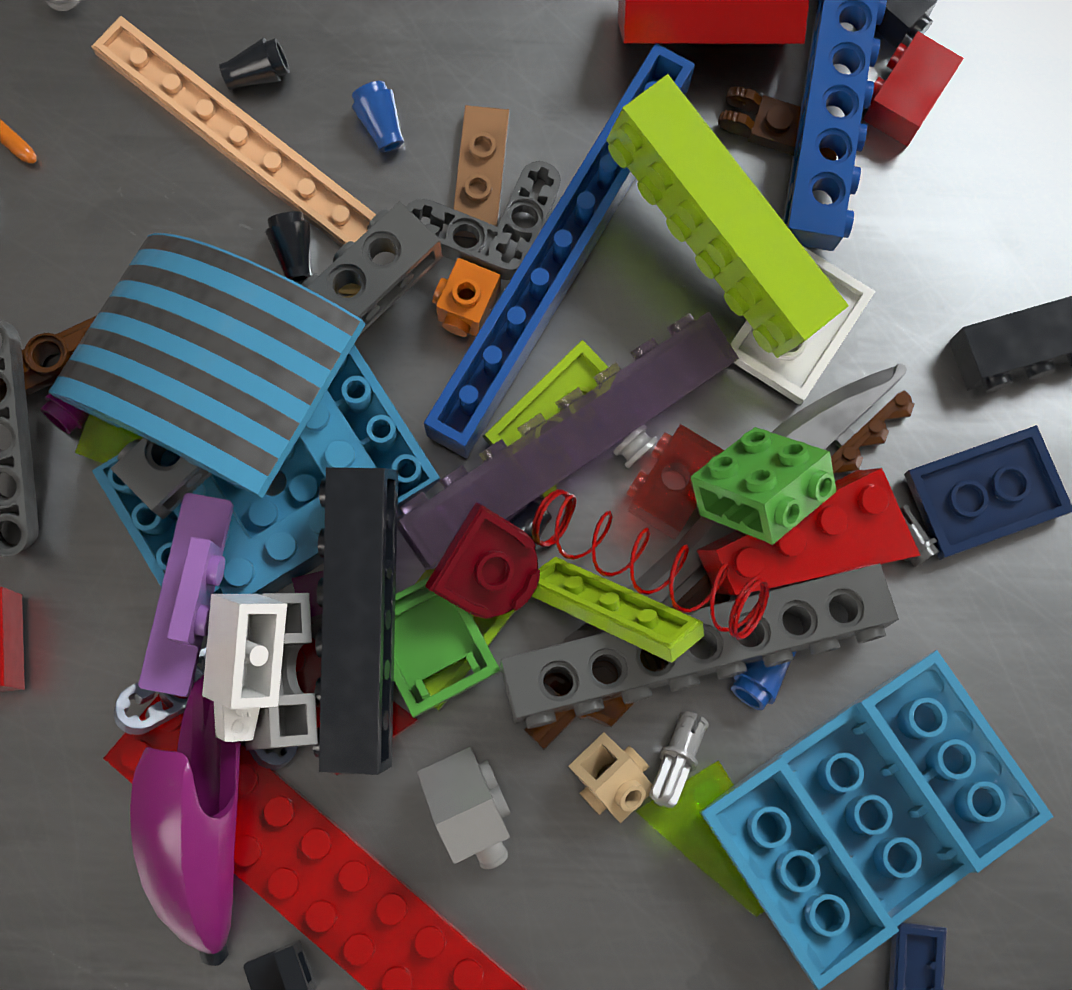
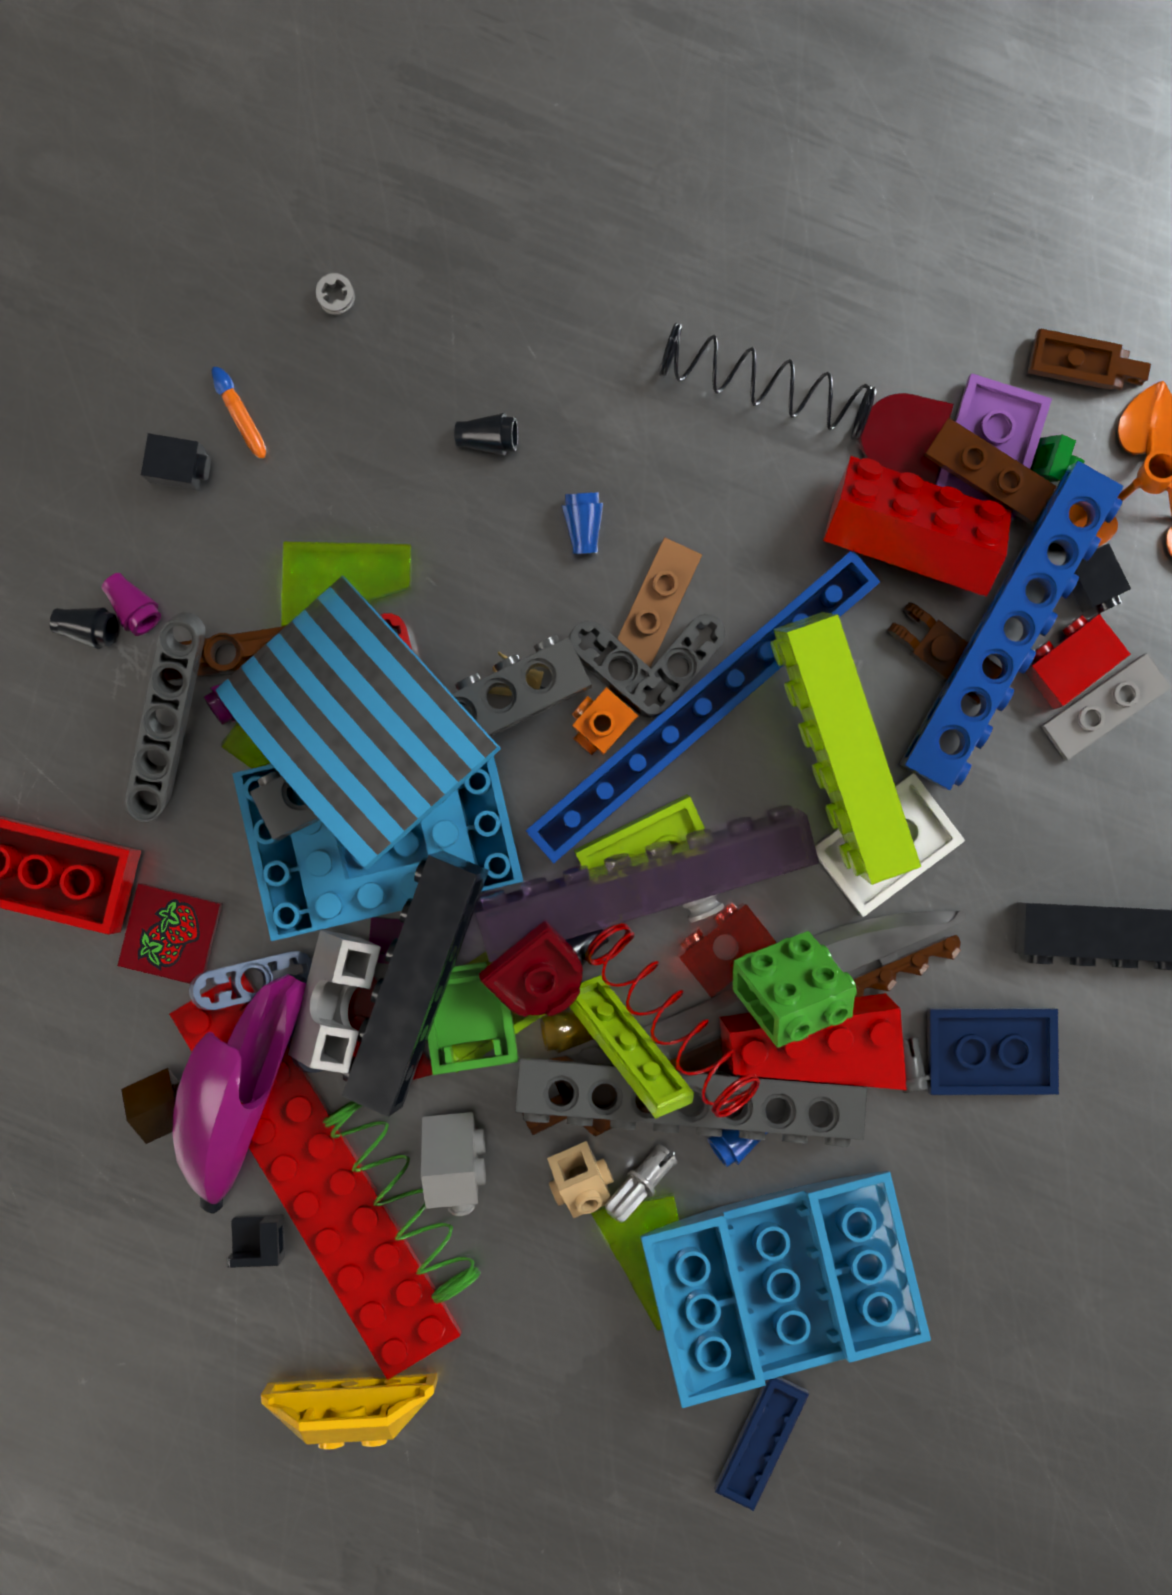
camera: 20 degrees right, 10 degrees up
light nougat tile [91,16,376,247] -> none
medium lavender bracket [138,493,234,697] -> none
white hinge [202,594,287,742] -> none
black cone [265,211,312,282] -> none
none -> dark red tile [117,883,223,984]
none -> dark brown brick [121,1068,180,1144]
none -> clear neon green wing [281,541,412,626]
none -> bright green piece [322,1101,481,1303]
none -> clear yellow cone [540,1012,594,1054]
none -> light grey plate [1041,653,1172,761]

